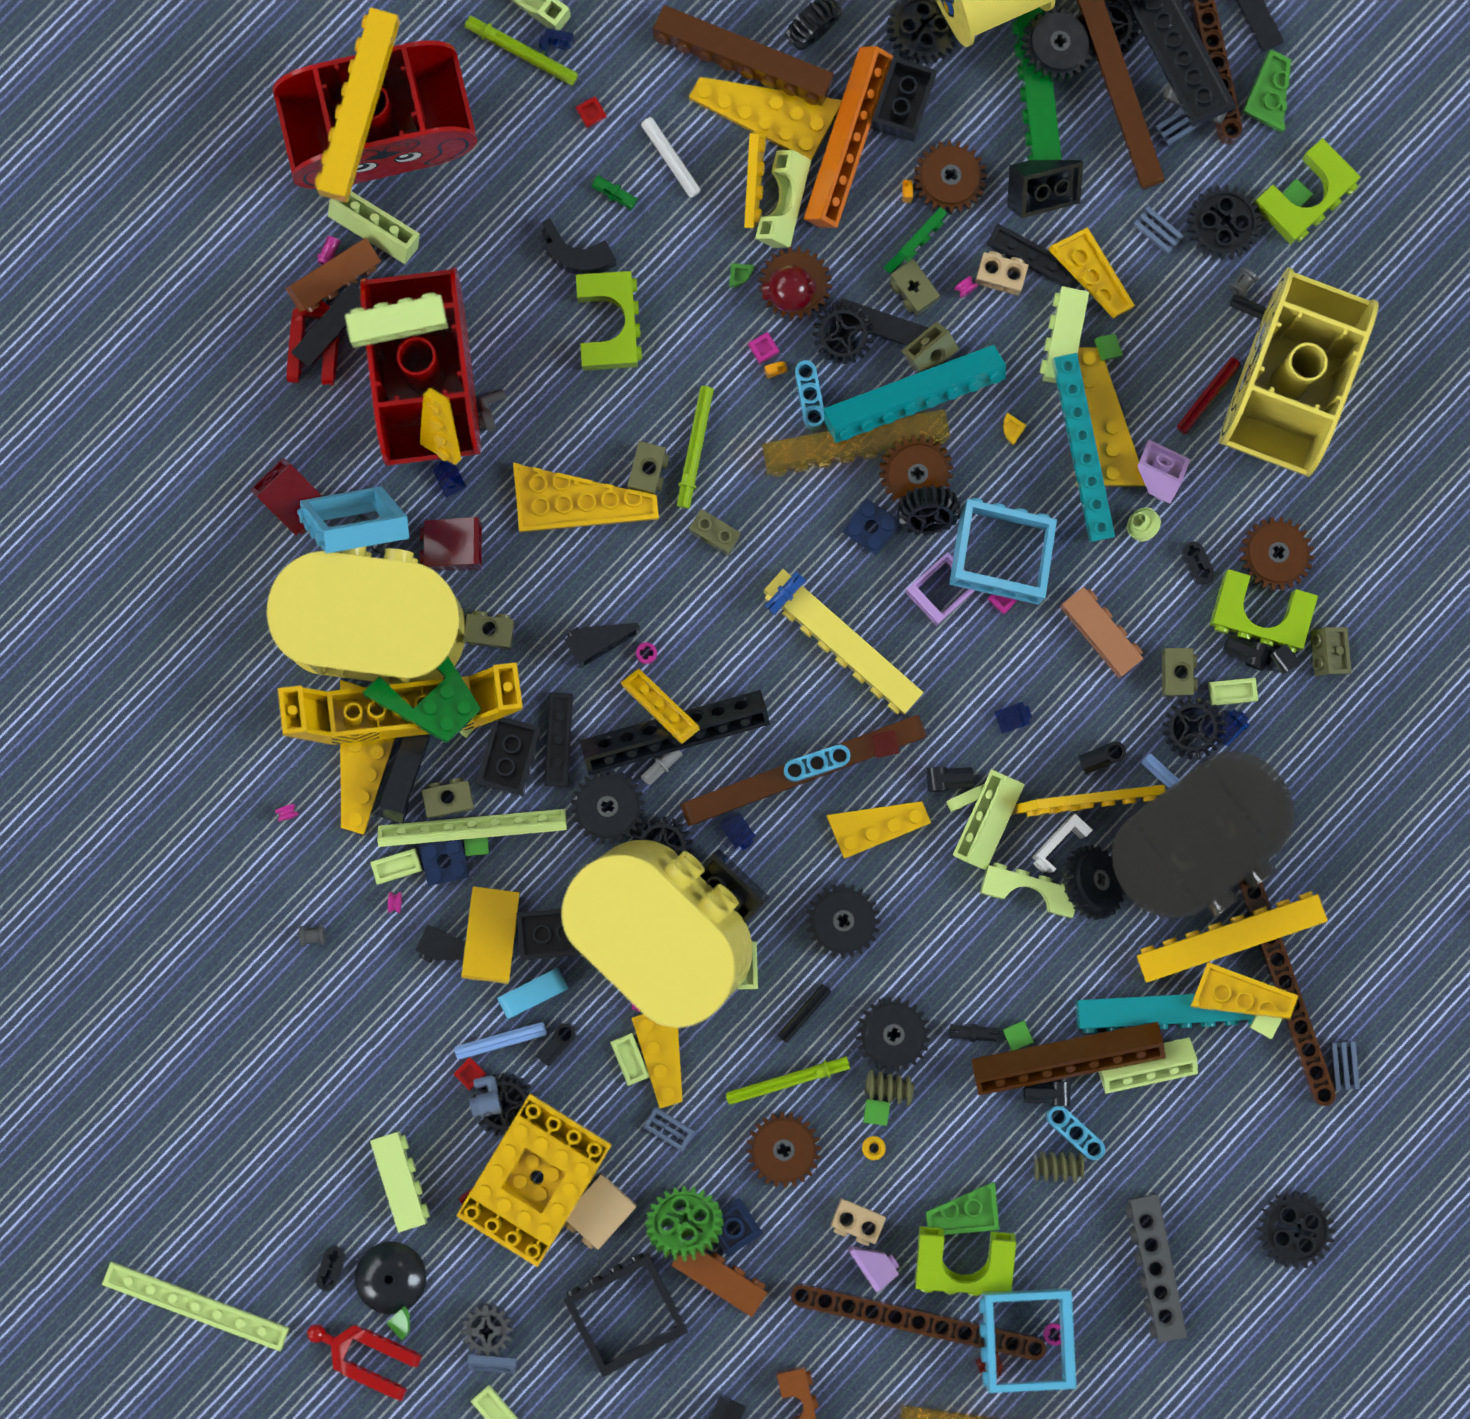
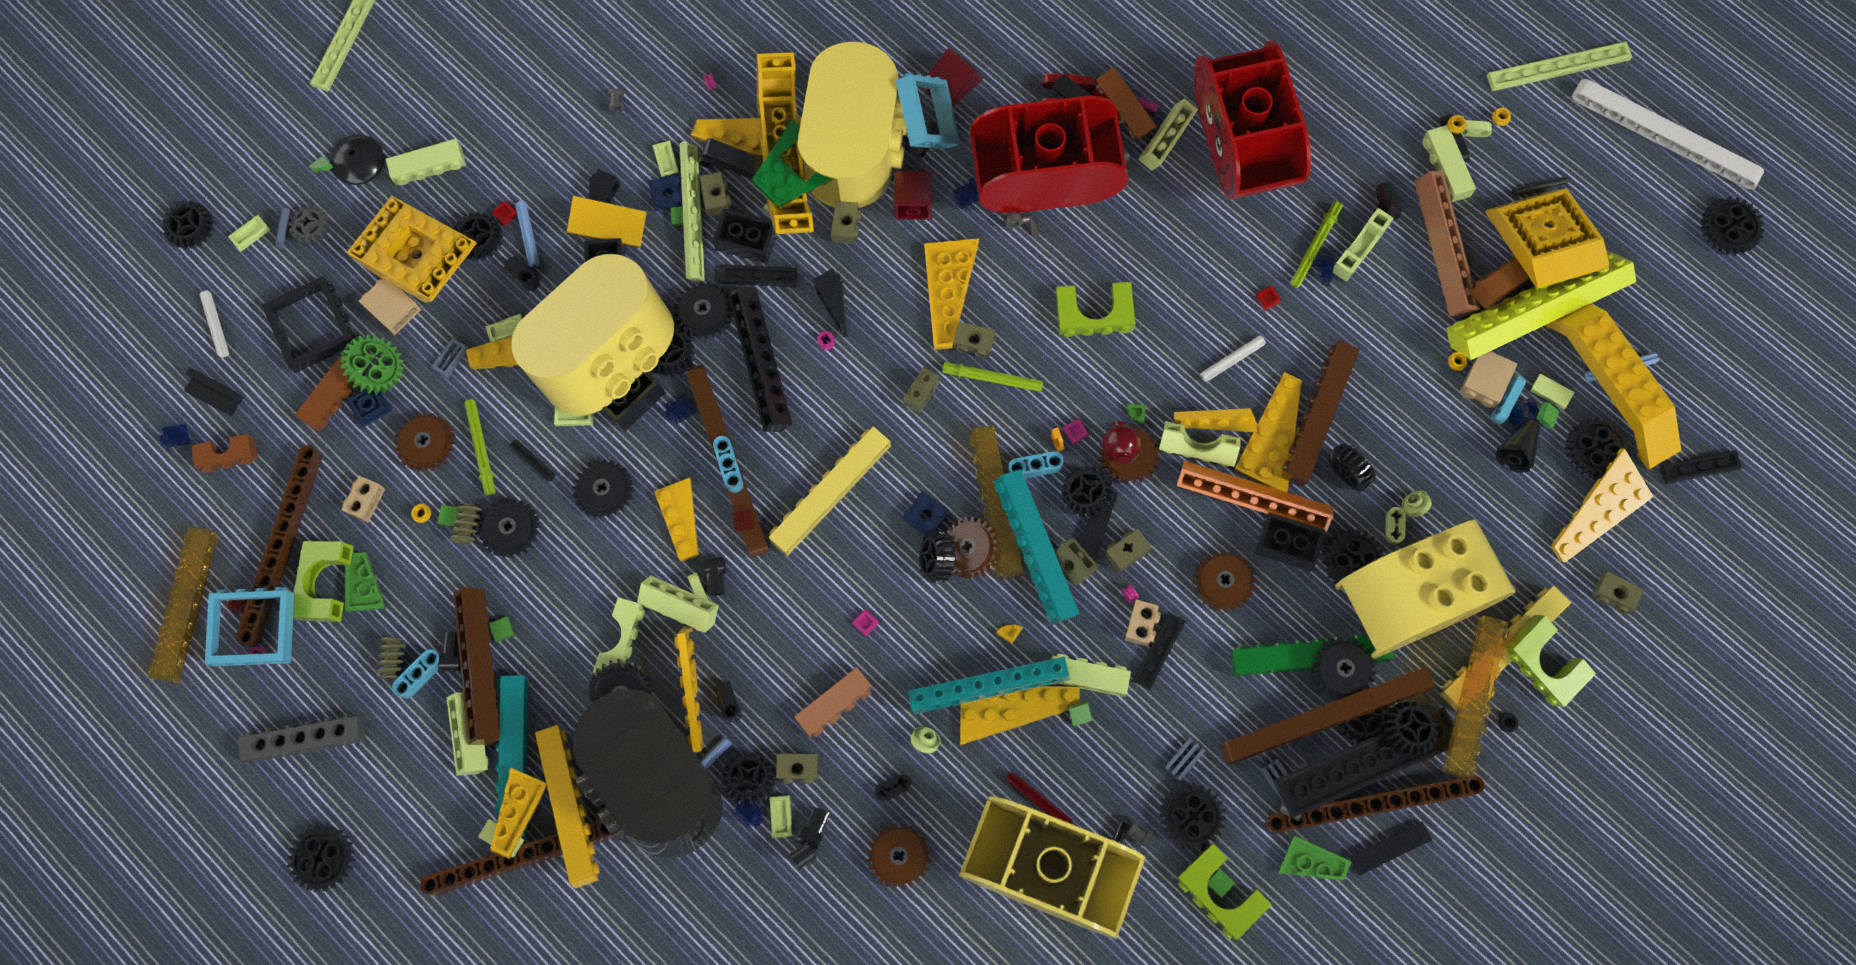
camera: 100 degrees right, 10 degrees down
red piece [307,1324,423,1401] -> none
yellow brick [315,8,400,203] -> none
black beam [316,1246,346,1291] -> none
yellowish green brick [345,293,448,348] -> none
dark pink bush [388,892,402,913] -> none
yellow wing [420,388,461,465] -> none
sand blue piece [469,1076,503,1118] -> none
medium azure beam [497,968,569,1020] -> none
black arch [541,218,617,275] -> none
green pin [591,175,638,211] -> none
yellow tile [621,669,700,744] -> none
light grey axle [641,750,683,785] -> none
blue pin [764,571,807,615] -> none
lavender slope [848,1246,900,1293] -> none
green wing [883,207,947,274] -> none
light orange tile [902,180,913,203] -> none
lavender window [905,552,976,626] -> none
medium azure window [949,498,1057,605] -> none
black pin [949,1024,998,1042] -> none
clear blue bracket [994,701,1032,734] -> none
black slope [1007,160,1084,219] -> none
white panel [1032,814,1092,873] -> none
yellow wing [1048,227,1135,318] -> none
lavender slope [1137,439,1190,503] -> none
lime arch [1209,569,1318,654] -> none
olive bracket [1311,627,1351,676] -> none
sand blue tile [1330,1041,1360,1091] -> none

